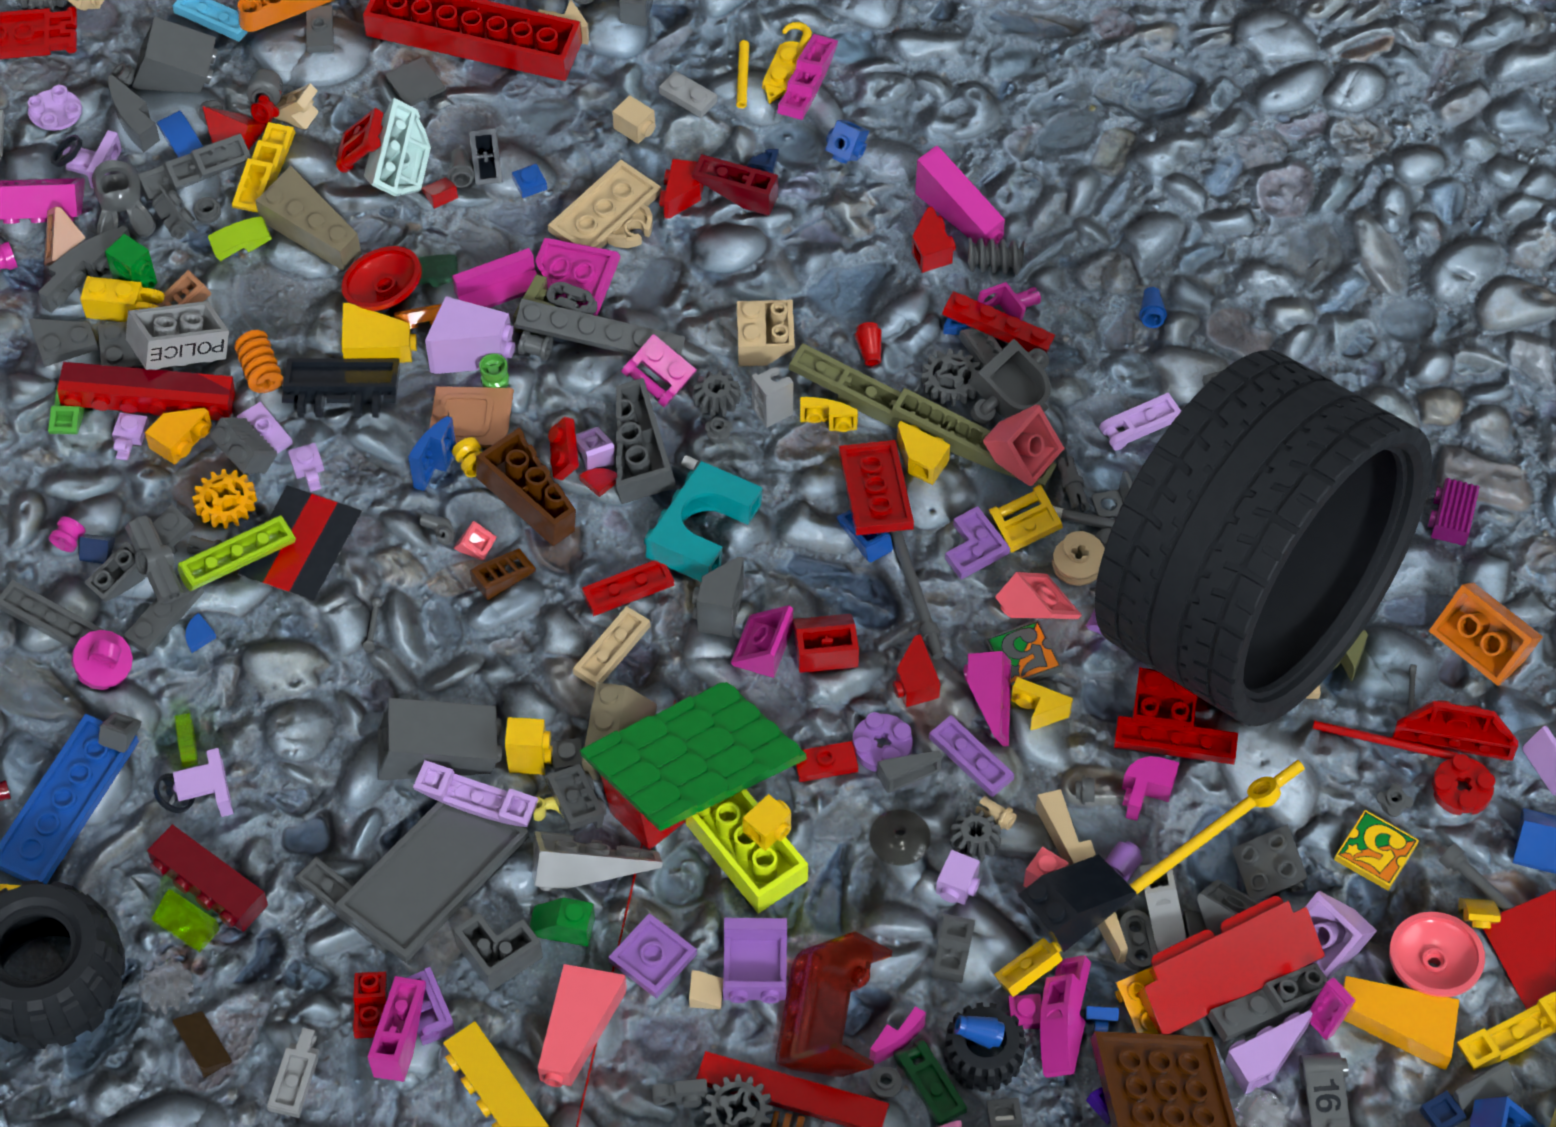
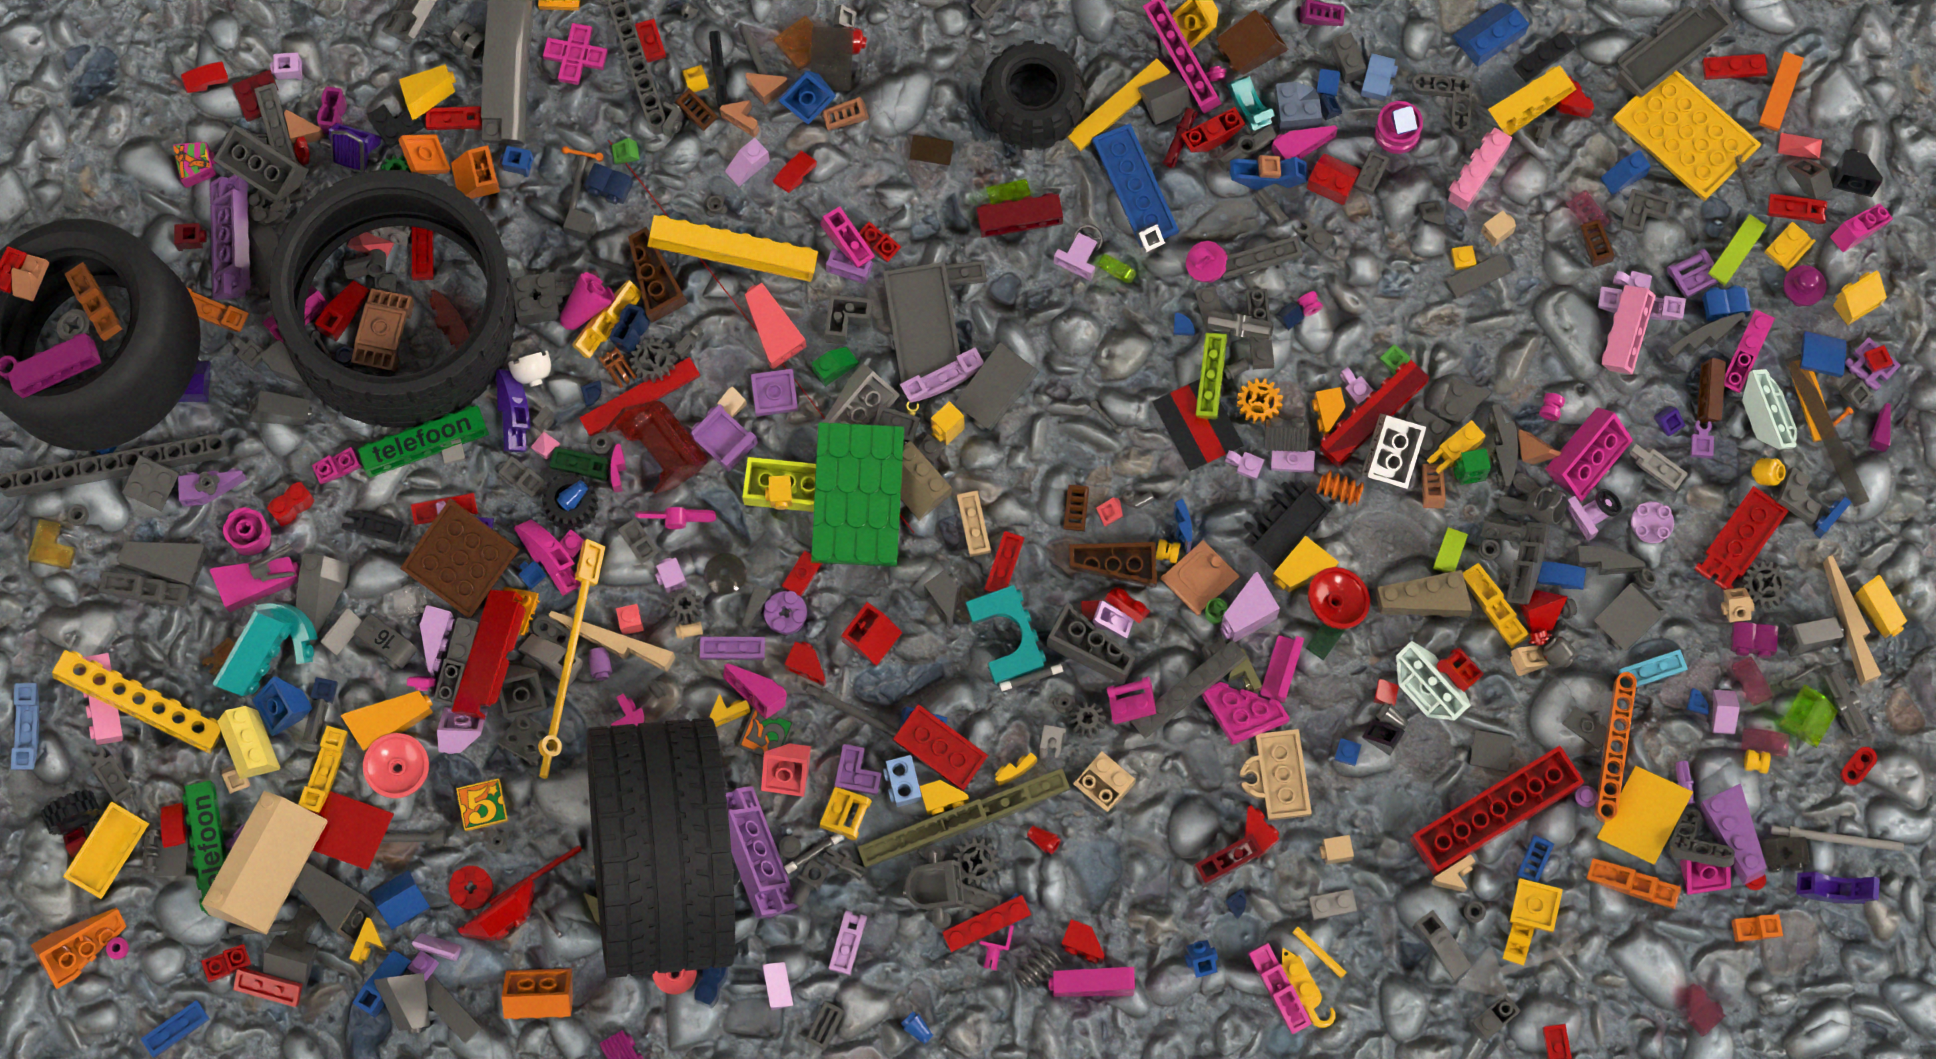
camera: 135 degrees right, 15 degrees up
light grey hinge [267,1028,319,1118] -> none
orange plate [394,304,442,329] -> none
dark grey beam [547,282,598,315] -> none
dark pink slope [731,605,793,678] -> none
coral slope [983,405,1065,486] -> none
black slope [1018,854,1137,952] -> none
tan piece [1052,531,1105,586] -> none
yellow slope [1458,898,1501,929] -> none
none -> dark pink piece [635,507,716,530]
none -> light blue brick [883,755,922,807]

